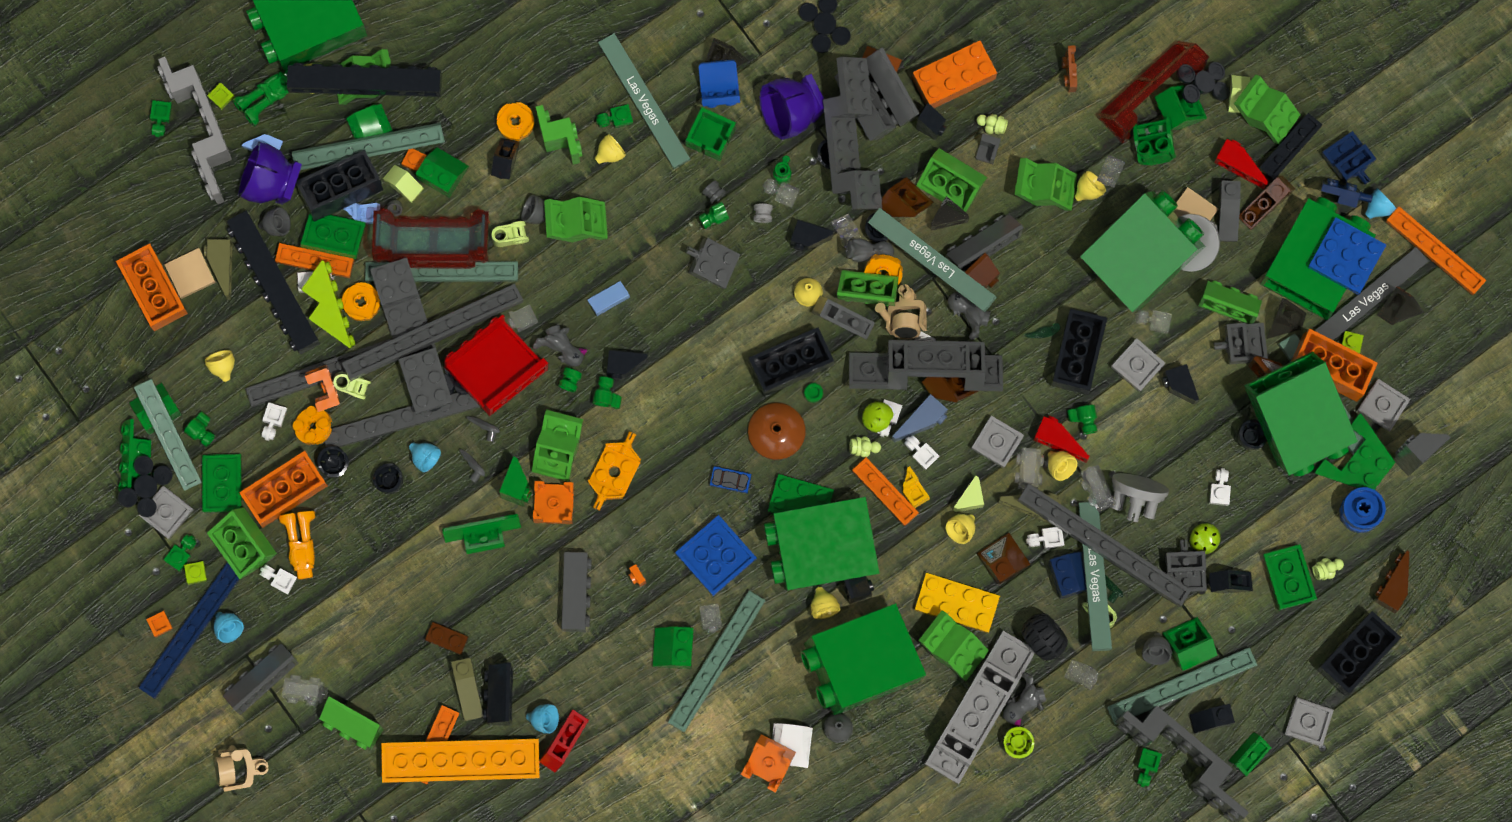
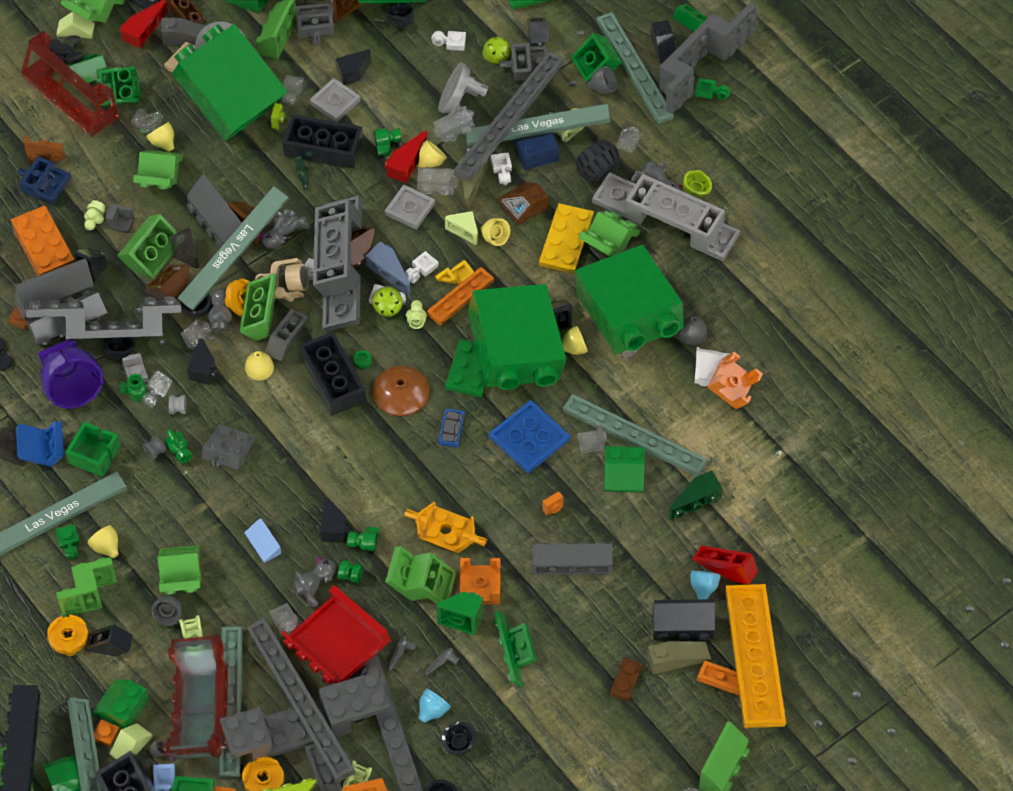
camera: 90 degrees left, 20 degrees down
none -> dark blue plate [17,156,72,204]
none -> light grey bracket [122,353,149,382]
none -> lime plate [271,103,285,129]
none -> dark green slope [668,470,723,520]

